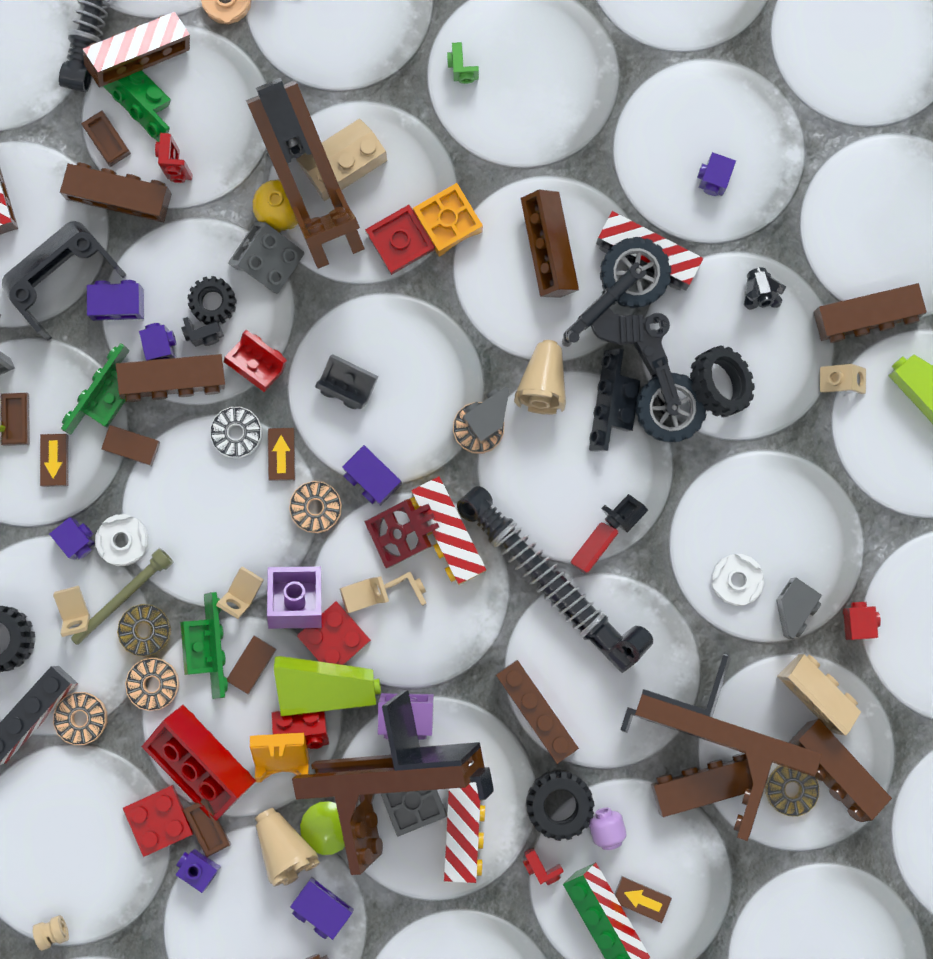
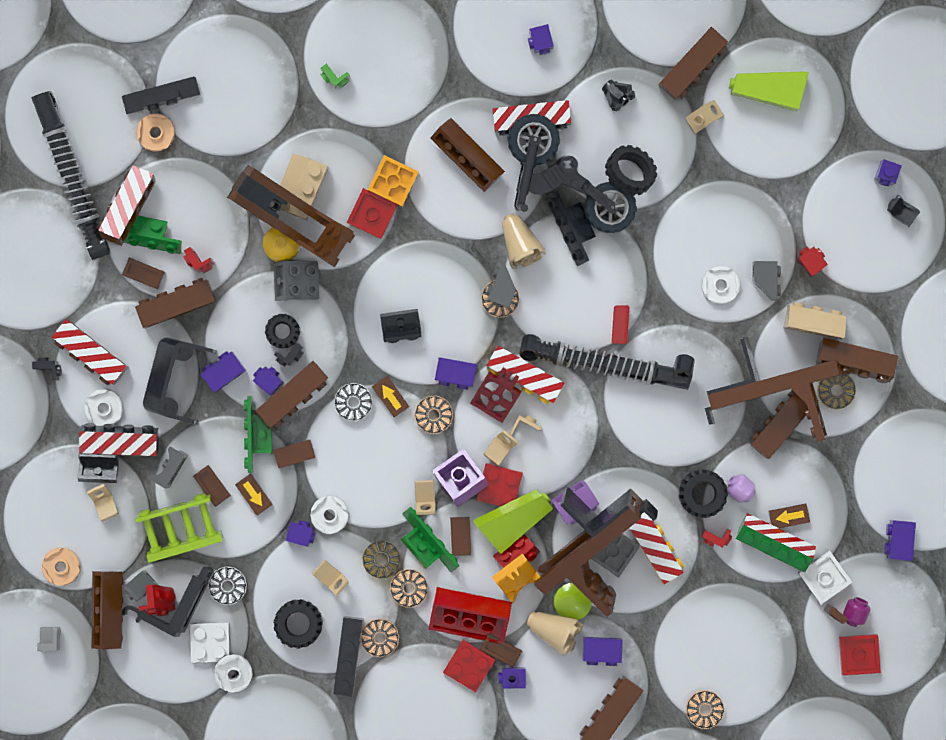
camera: 30 degrees left, 5 degrees up
olive piece [71,548,174,645] -> none
red bracket [223,330,287,392] -> none
reddish brown brick [495,660,579,764] -> none
black bracket [601,494,648,533] -> none

